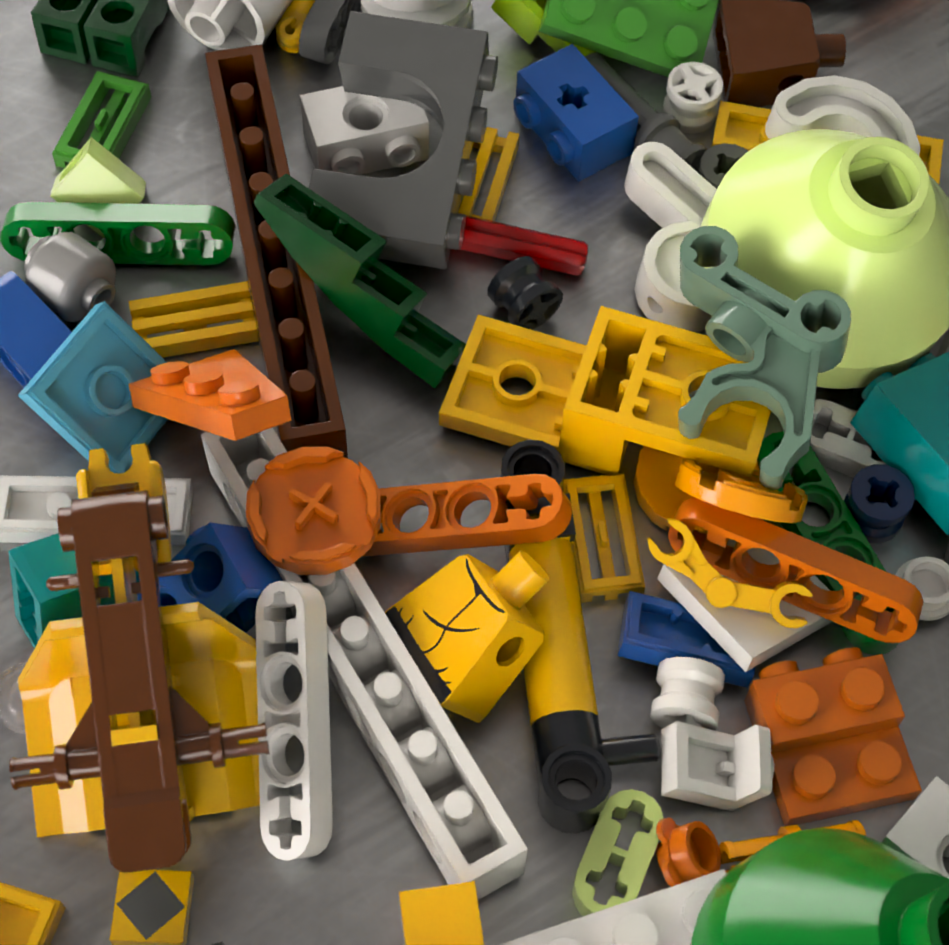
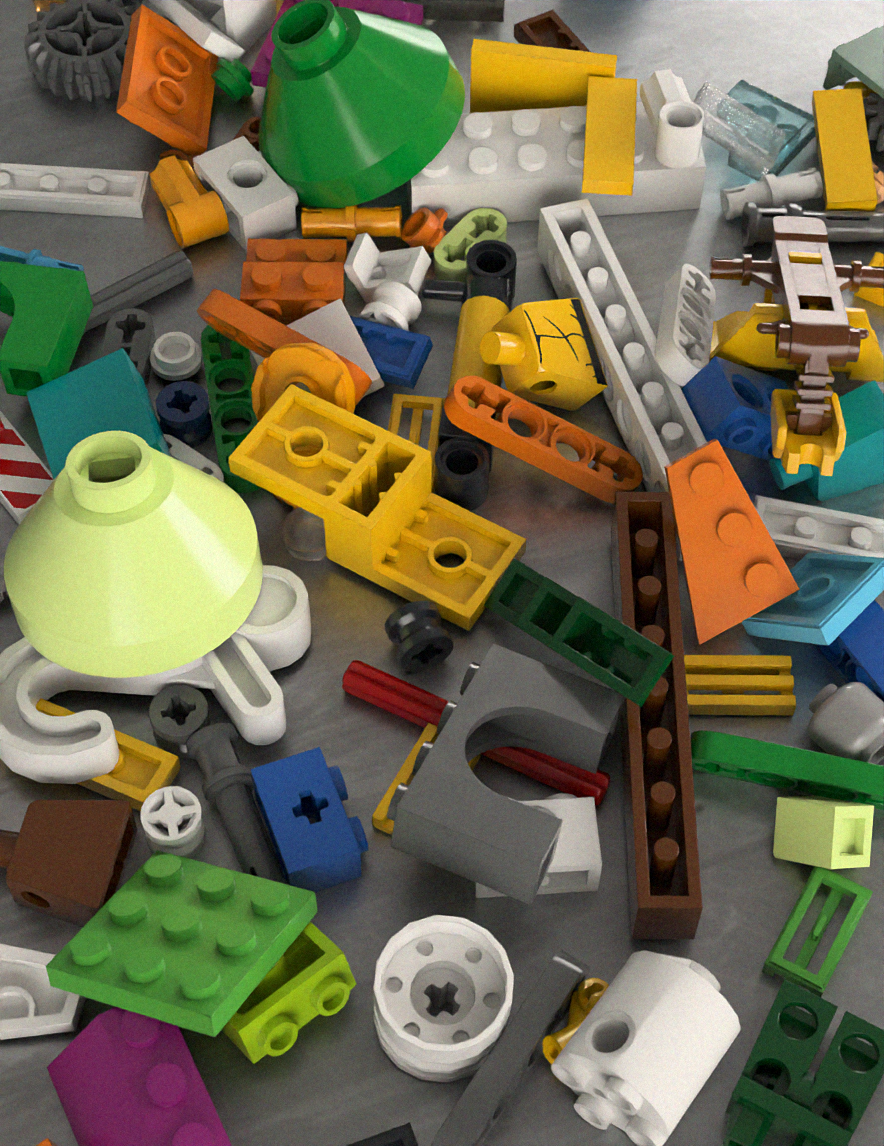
camera: 165 degrees left, 5 degrees down
orange tile [246,447,381,575] -> none
yellow piece [647,518,813,628] -> none
sand green piece [678,226,851,490] -> none

